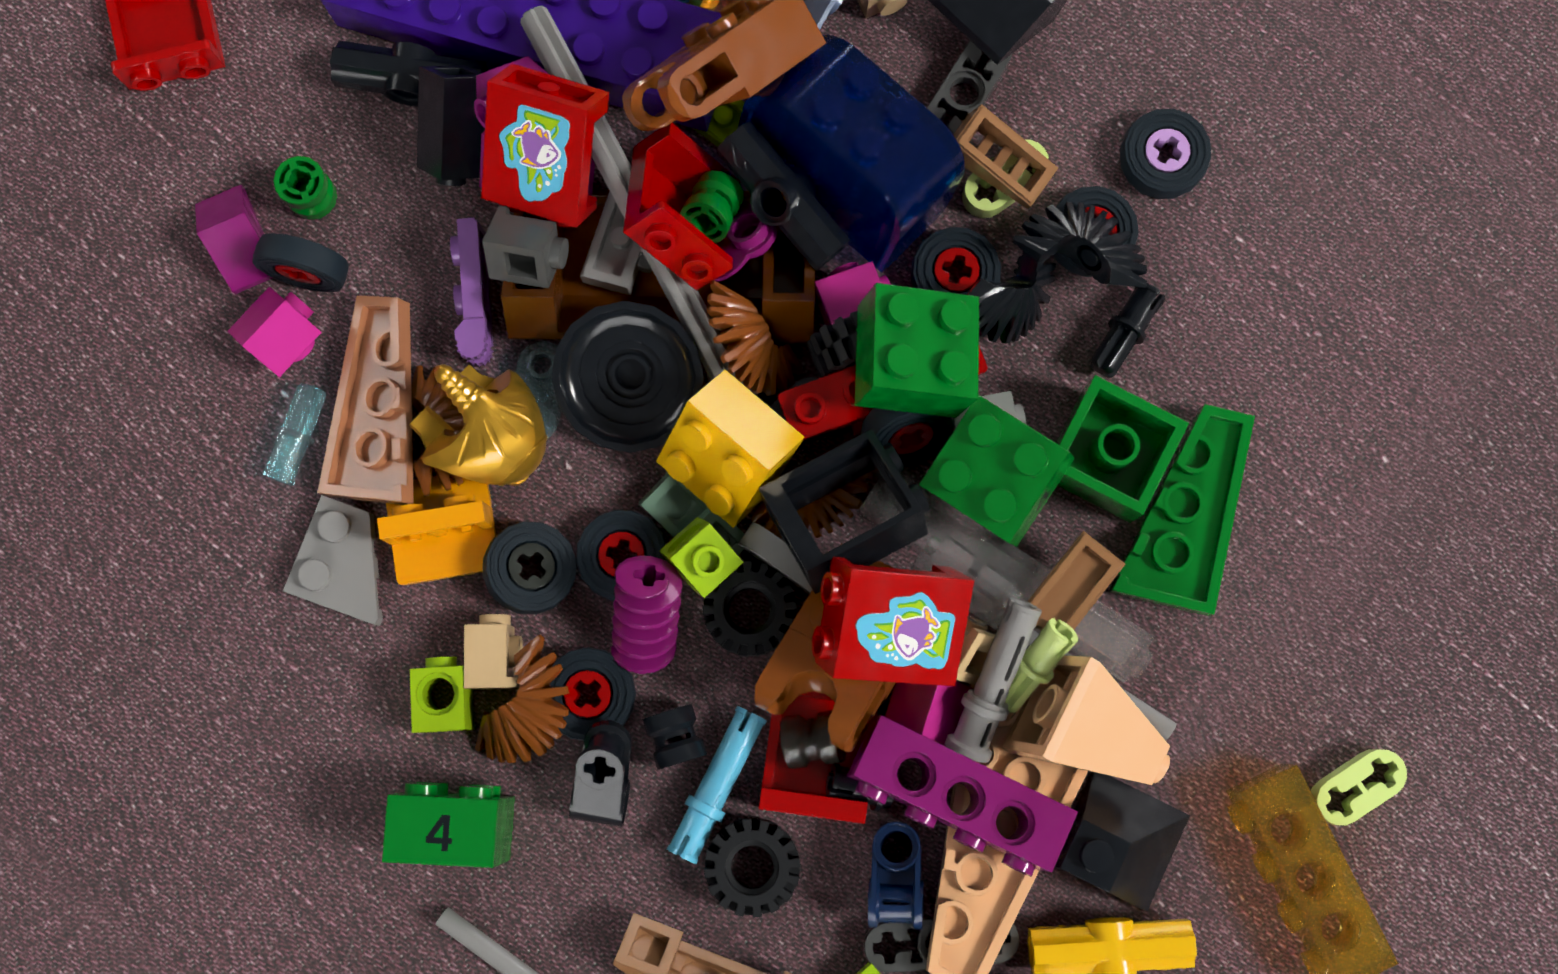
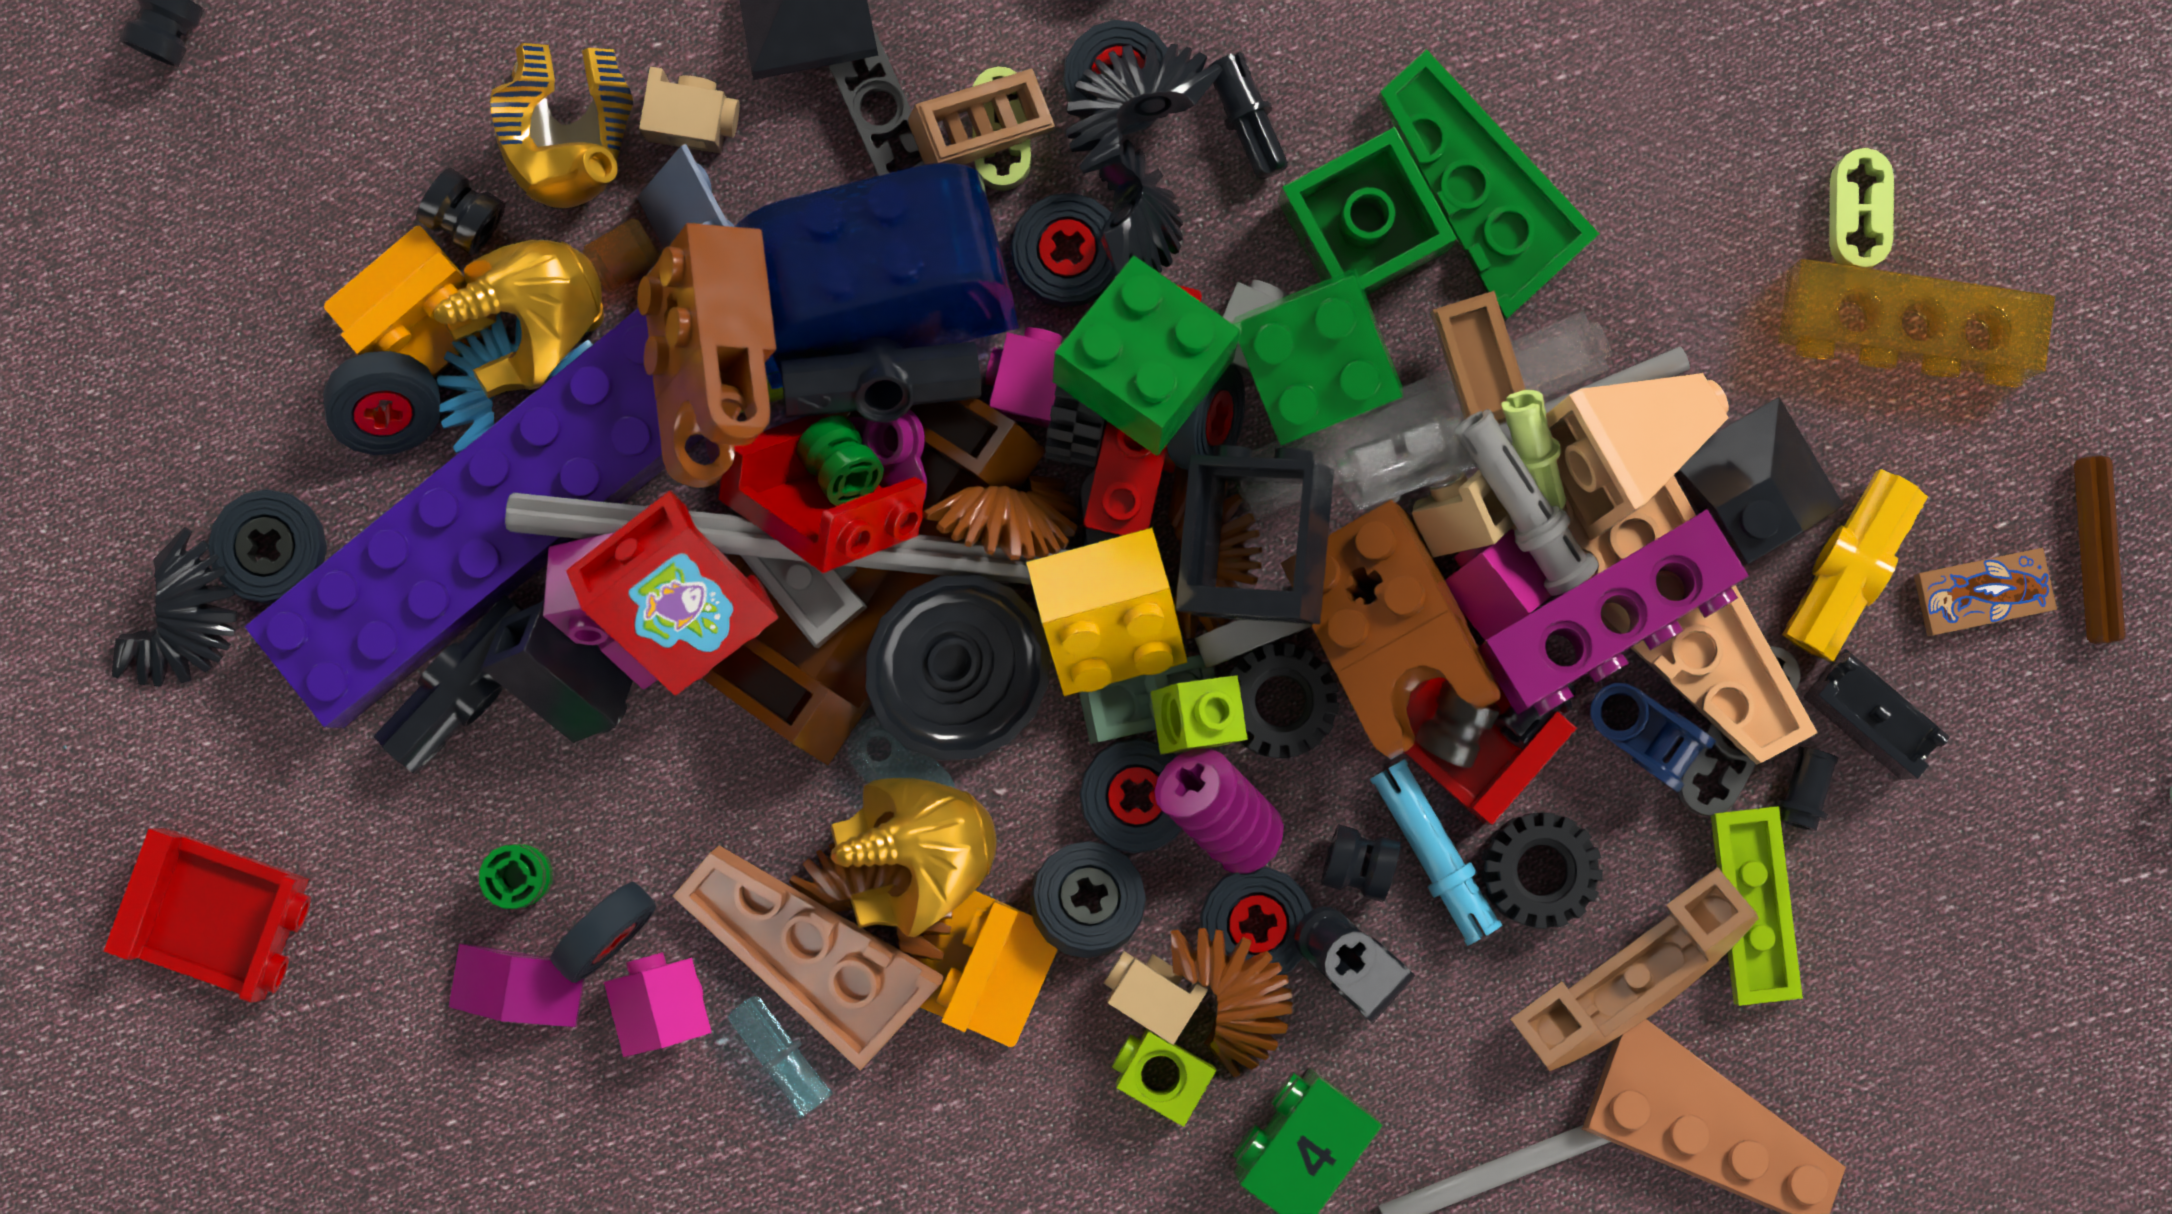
camera: 60 degrees left, 5 degrees up
light grey wing [283,495,383,626] -> none
medium lavender hinge [450,217,494,367] -> none
dark grey brick [482,205,569,289] -> none
red panel [812,557,975,686] -> none

